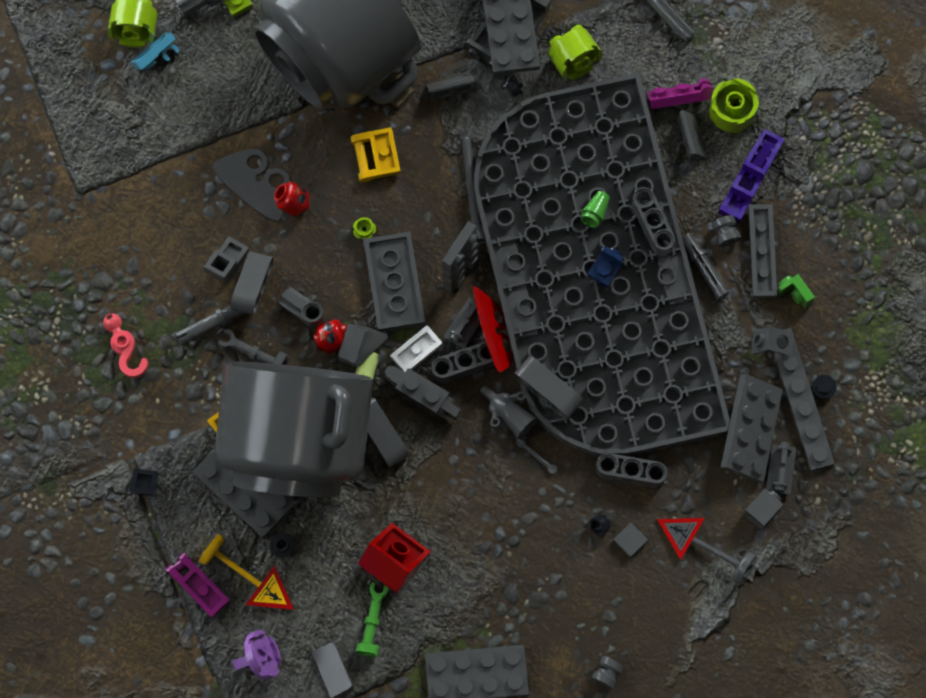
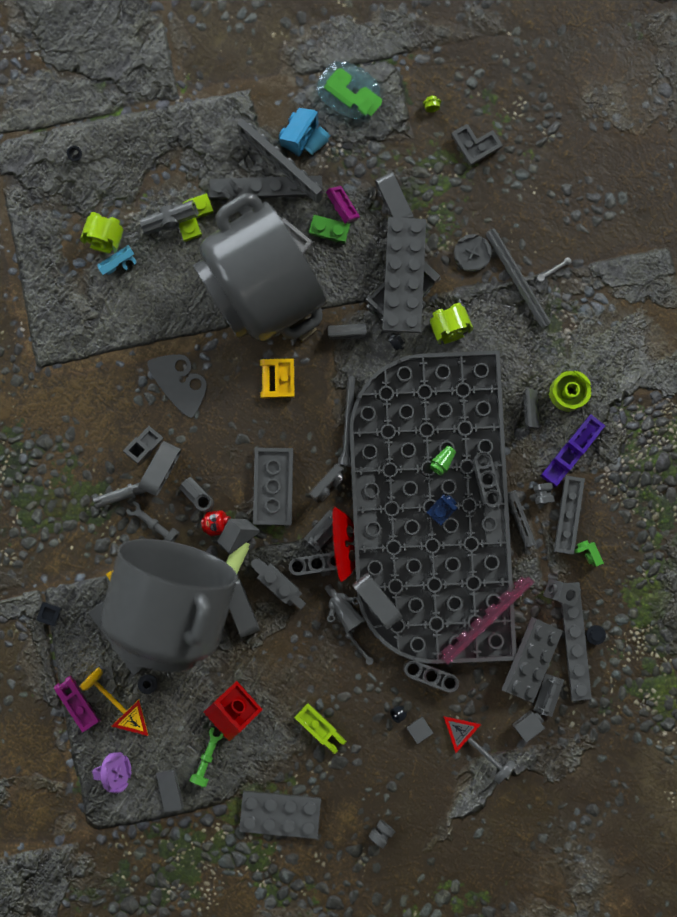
camera: 10 degrees right, 10 degrees up
coral piece [103,313,149,379] -> none
red head [274,181,310,216] -> none
lime plate [353,217,376,239] -> none
white plate [390,325,443,372] -> none
magenta plate [646,78,714,109] -> none
none -> lime hinge [294,703,347,754]
none -> clear pink plate [441,577,534,664]

